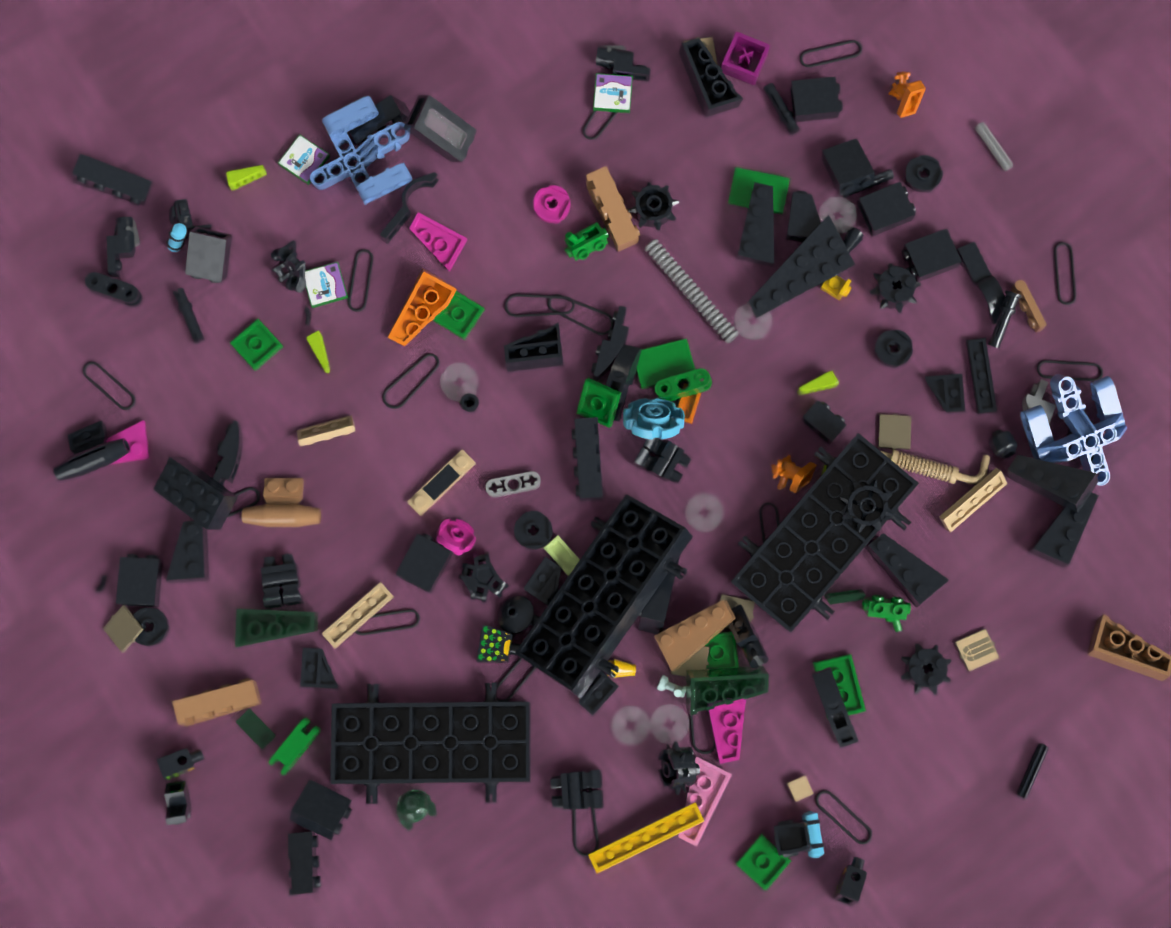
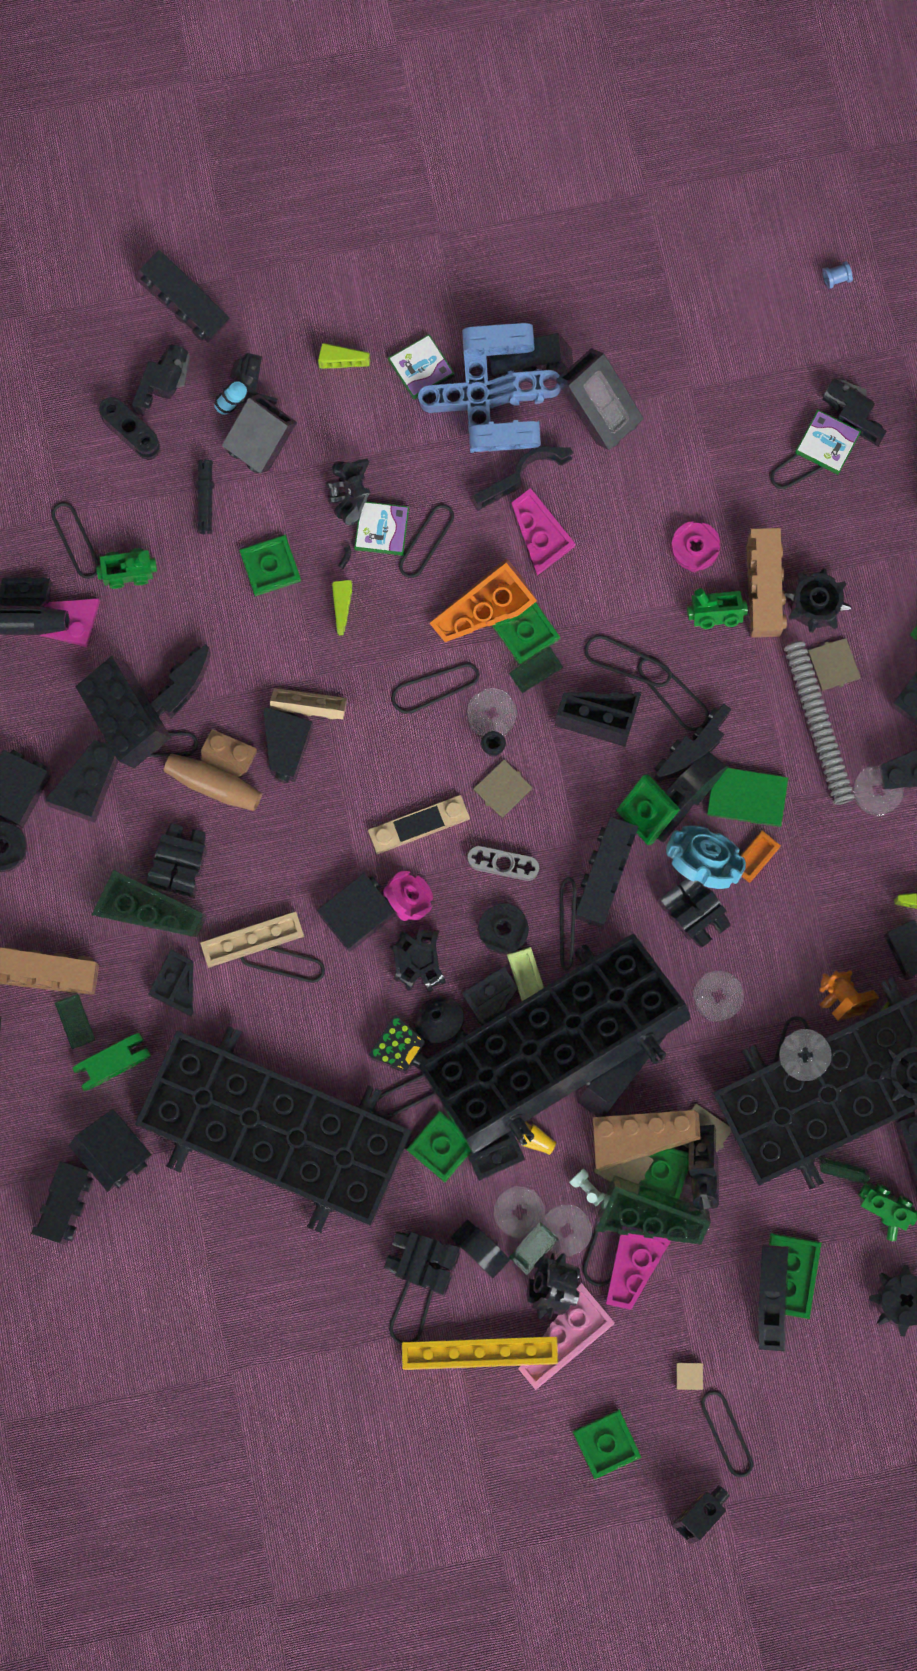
camera: 20 degrees right, 0 degrees up
clear green helmet [395,790,437,831] -> none
green piece [655,368,712,401] -> none
black piece [774,811,825,858] -> none
none -> green brick [96,548,157,589]
none -> black slope [264,707,313,783]
none -> green tile [406,1111,472,1183]
none -> black brick [450,1219,510,1278]
none -> dark tan piece [473,760,533,818]
none -> clear green tile [509,647,563,694]
none -> clear green tile [509,1222,559,1275]
none -> black piece [560,877,576,971]
none -> clear plate [780,1029,831,1081]
none -> dark tan piece [808,638,861,691]

